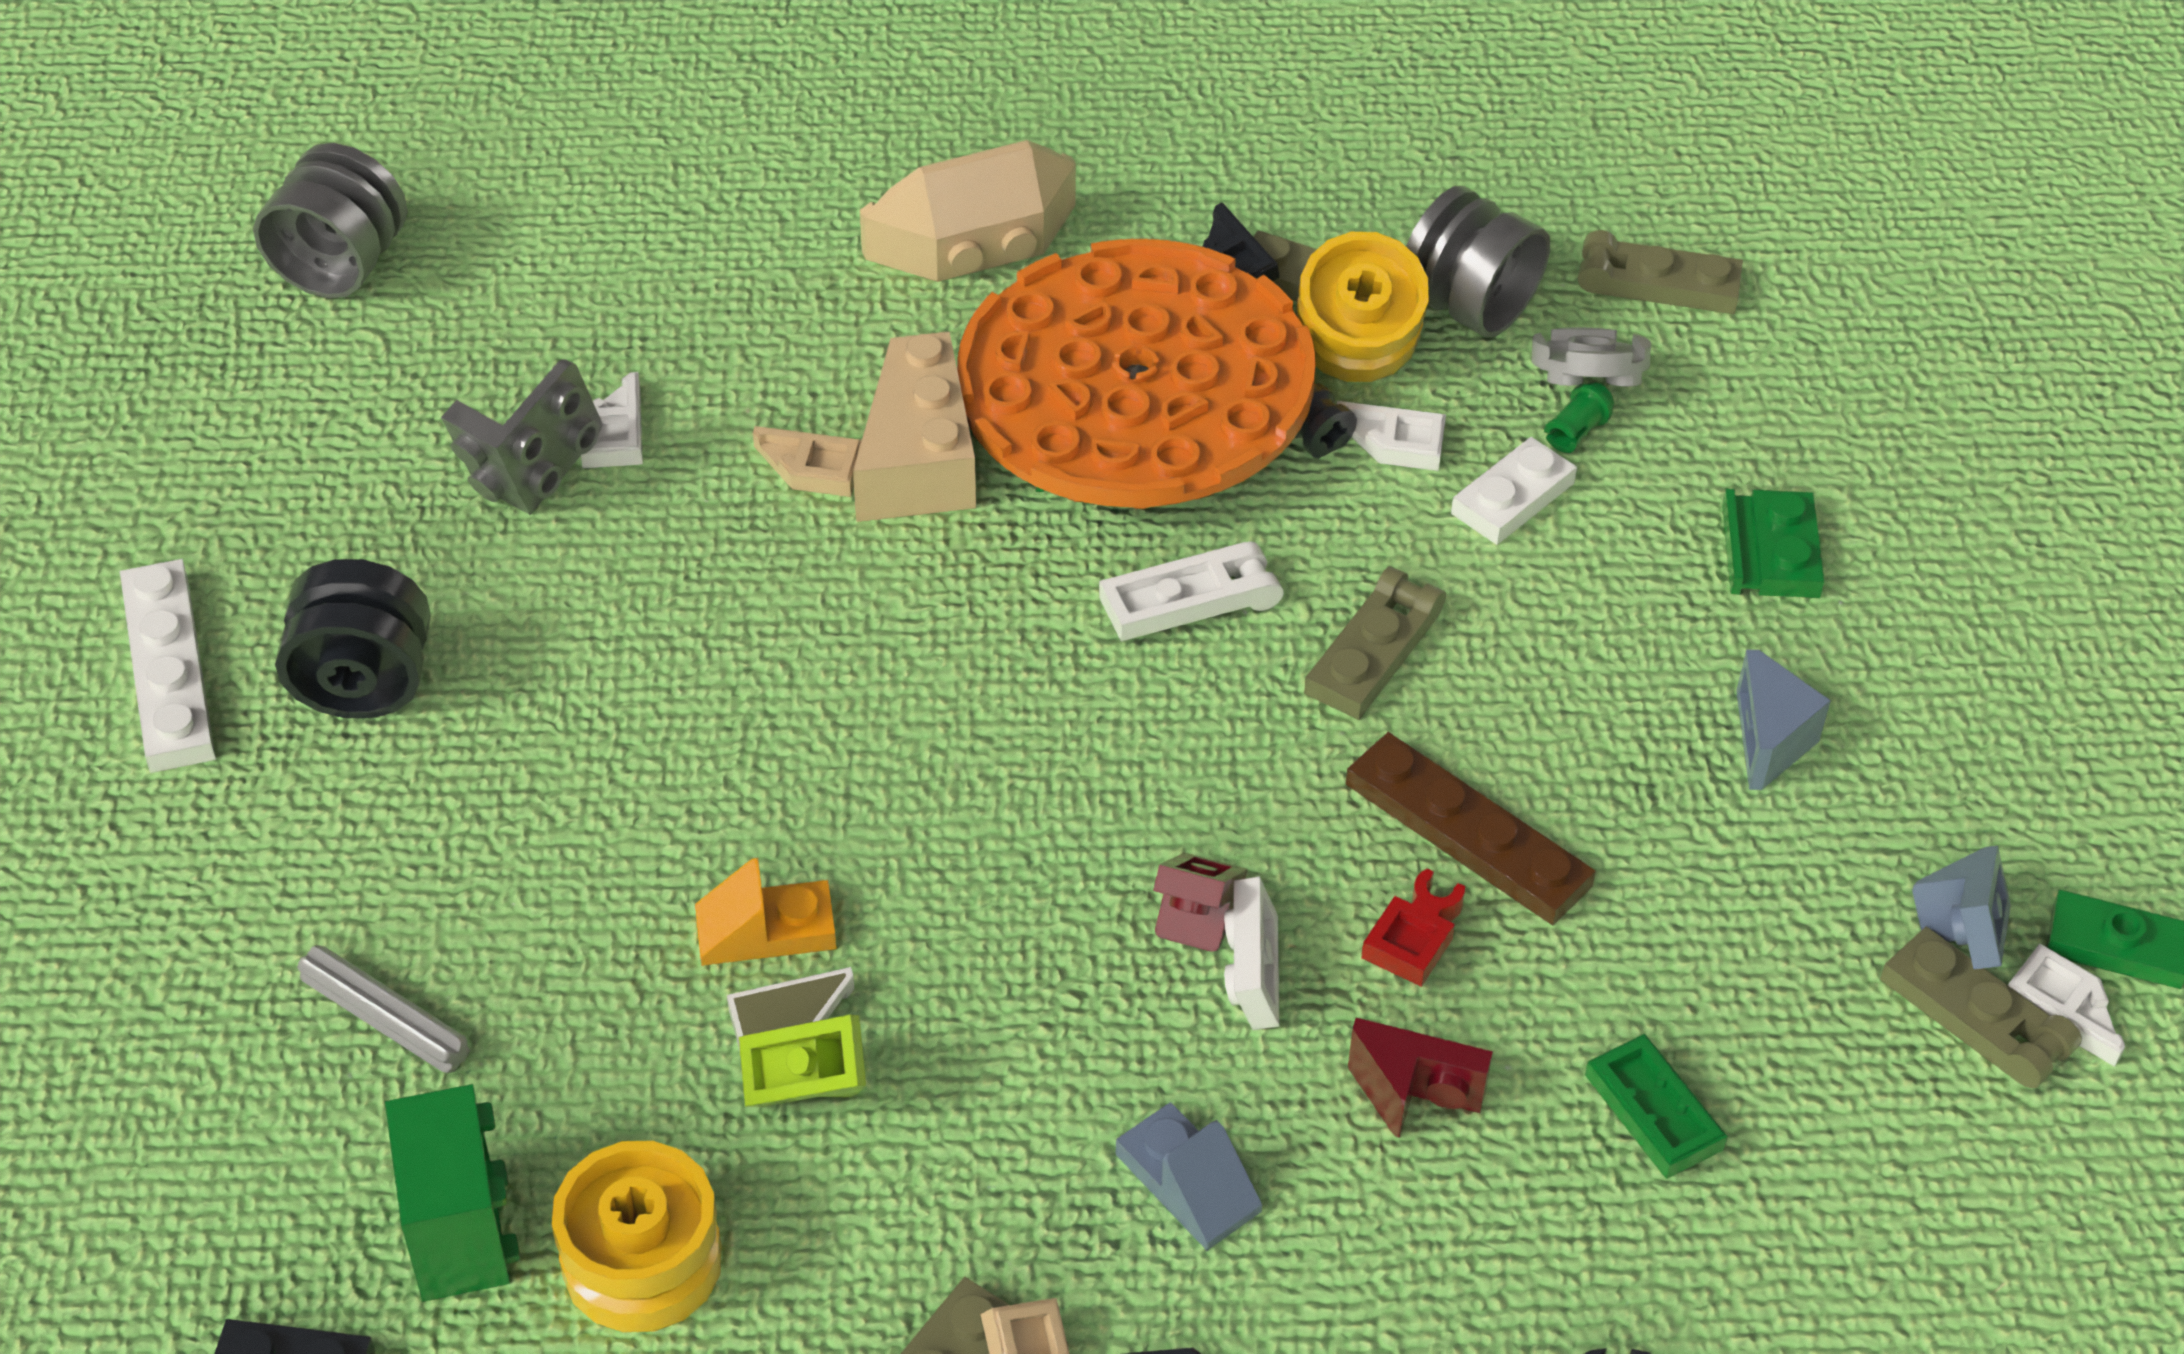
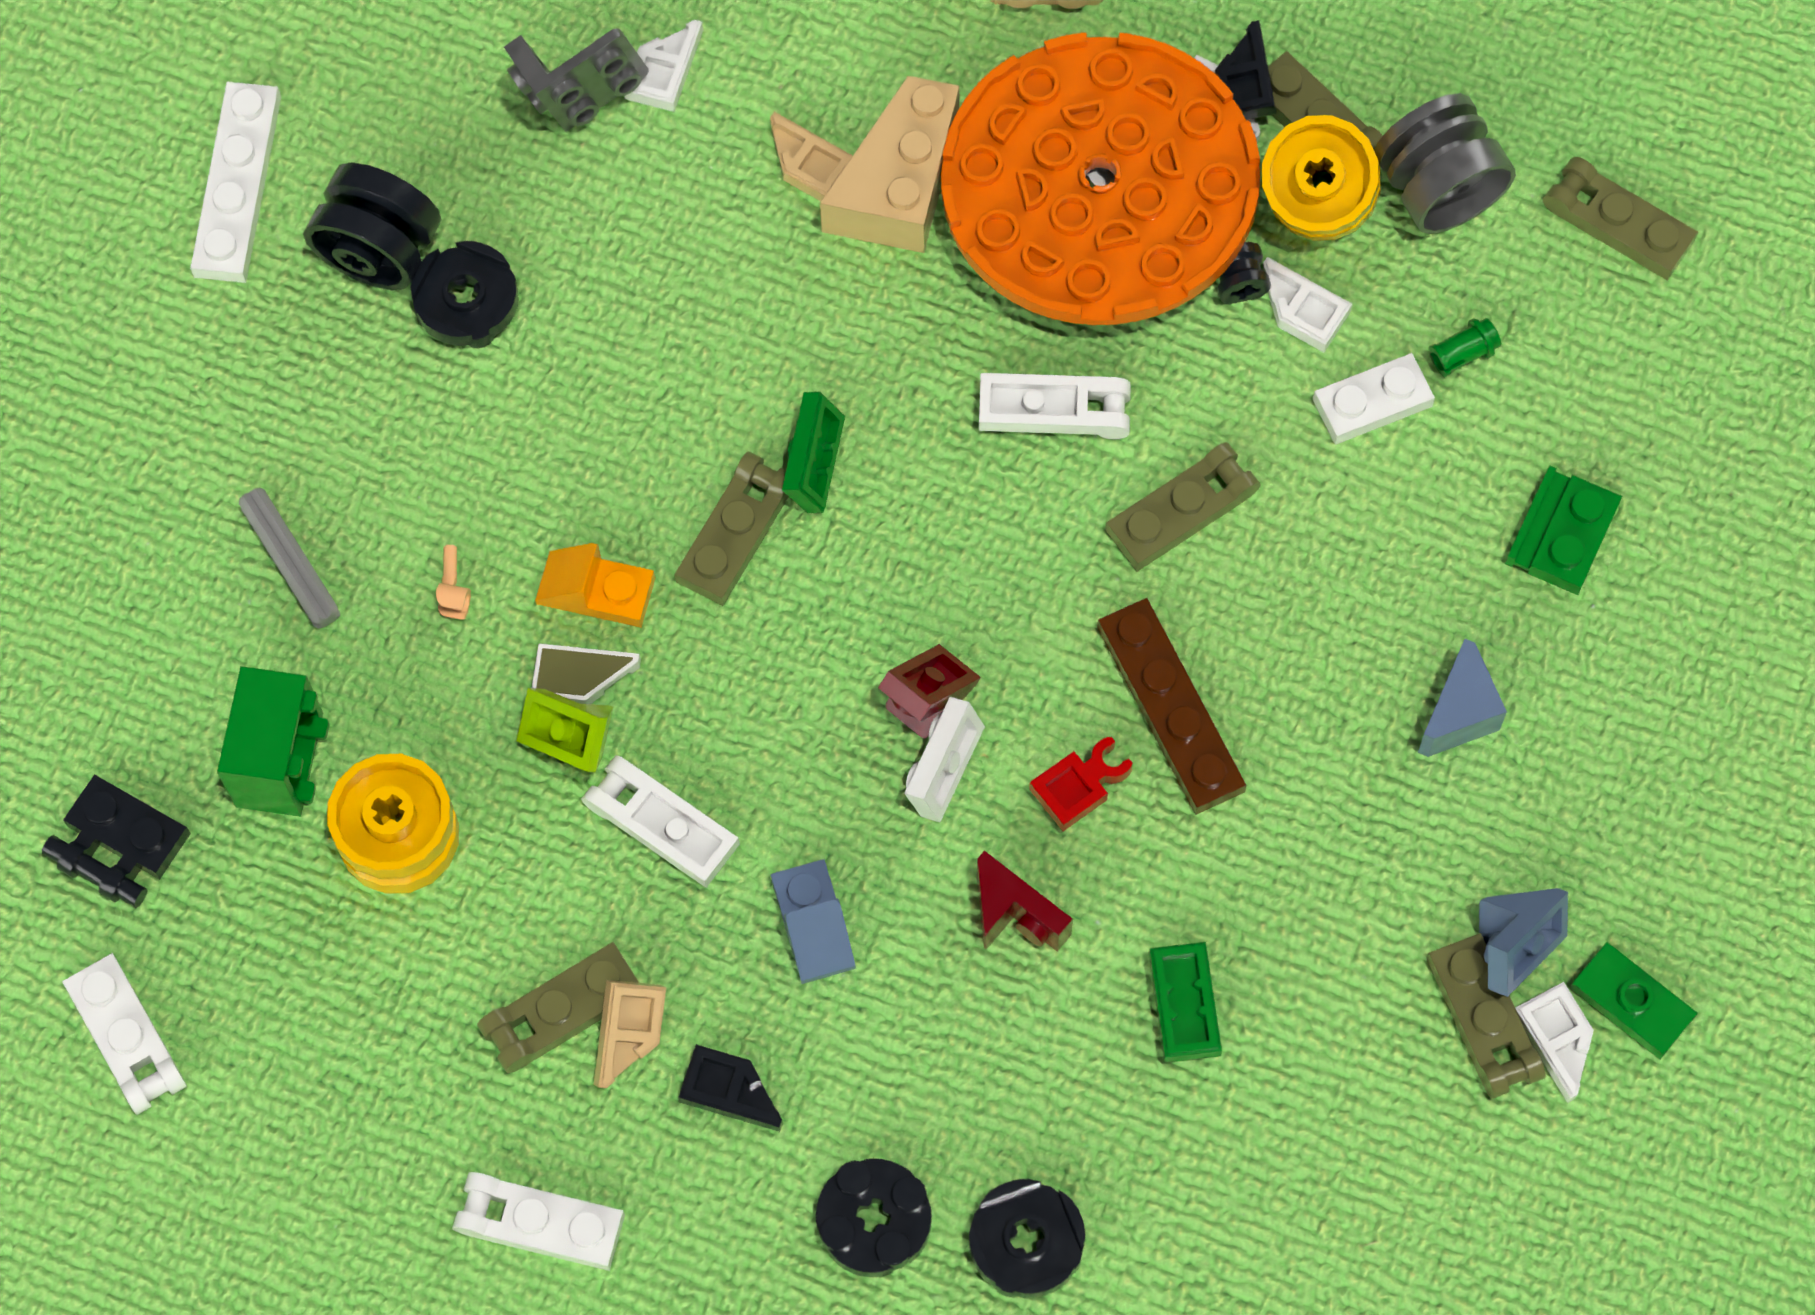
camera: 25 degrees right, 20 degrees up
light grey plate [1531,327,1651,386] -> none
none -> black plate [410,241,519,348]
none -> light nougat hand [436,545,471,620]
none -> white plate [581,755,740,888]
none -> olive plate [675,451,789,606]
none -> green plate [782,392,845,513]

